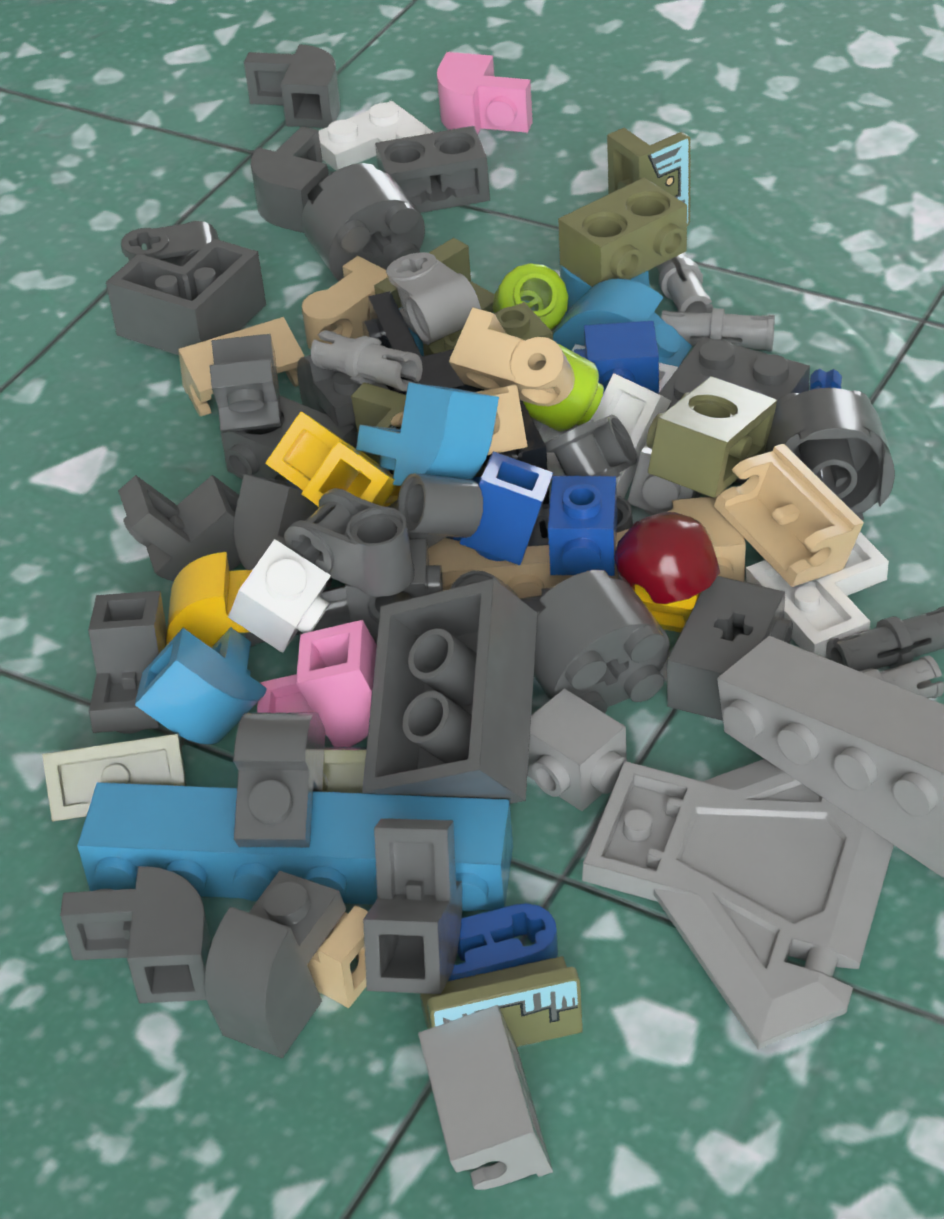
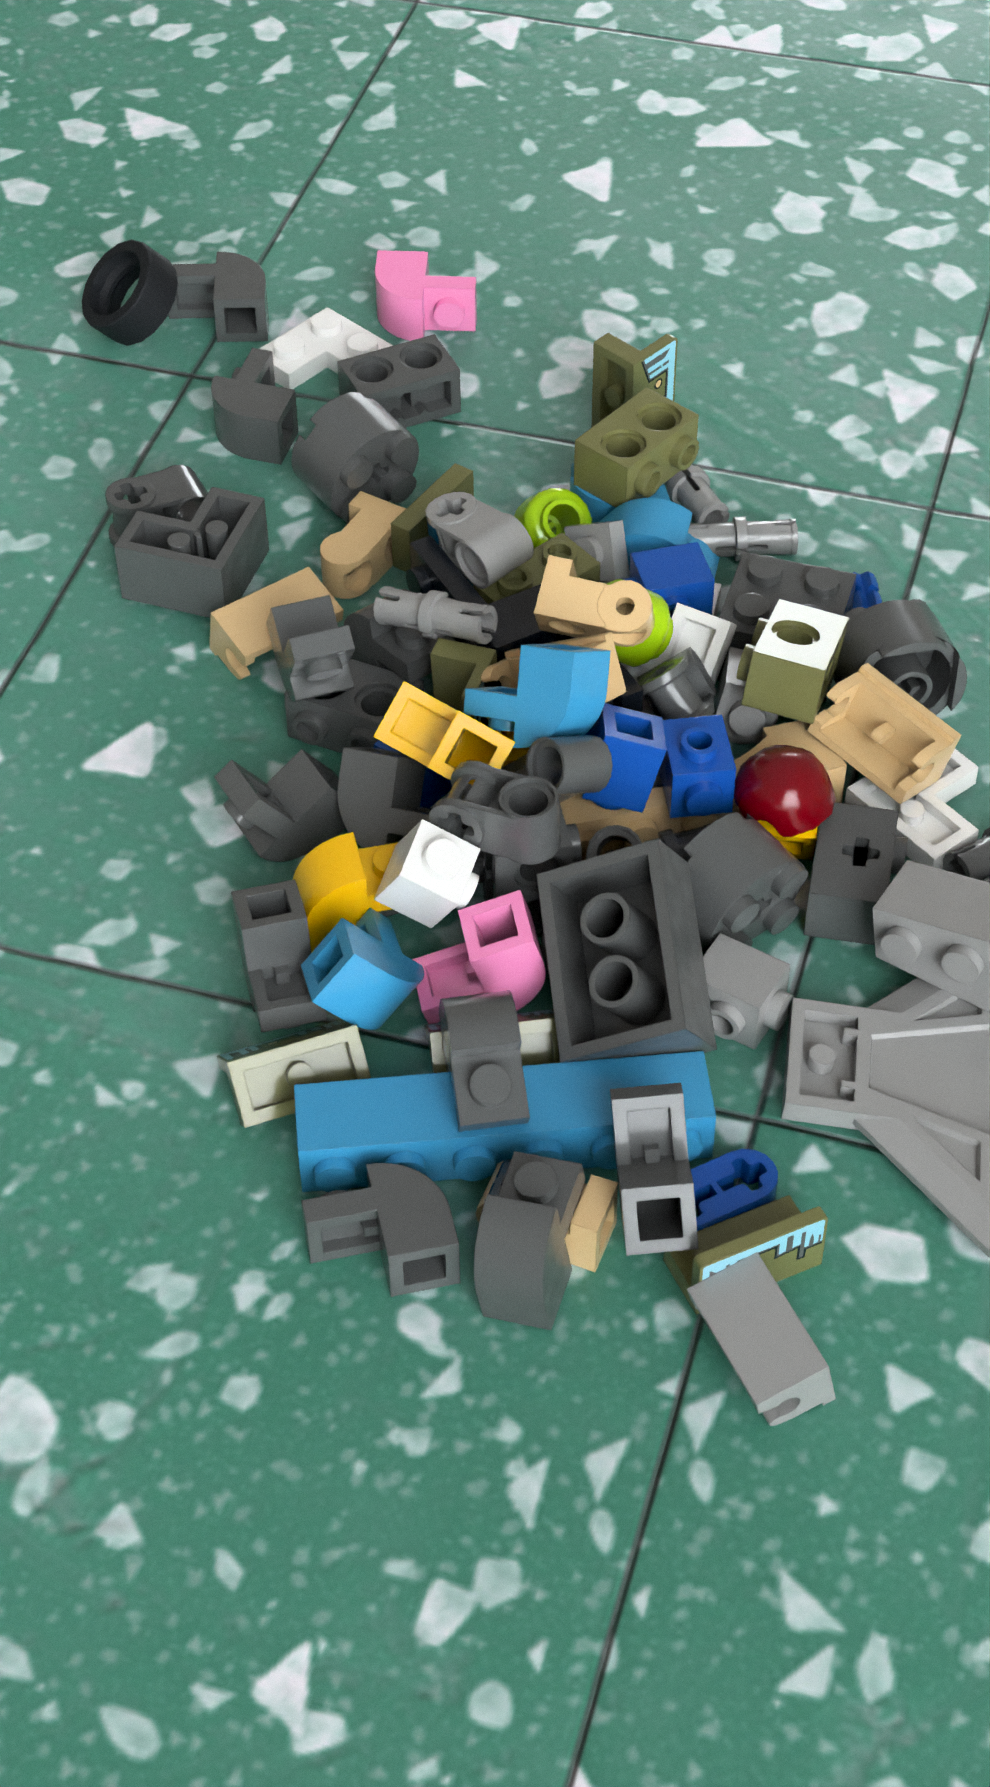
camera: 15 degrees left, 5 degrees up
none -> black tyre [82,239,178,346]
none -> light grey plate [564,520,630,582]

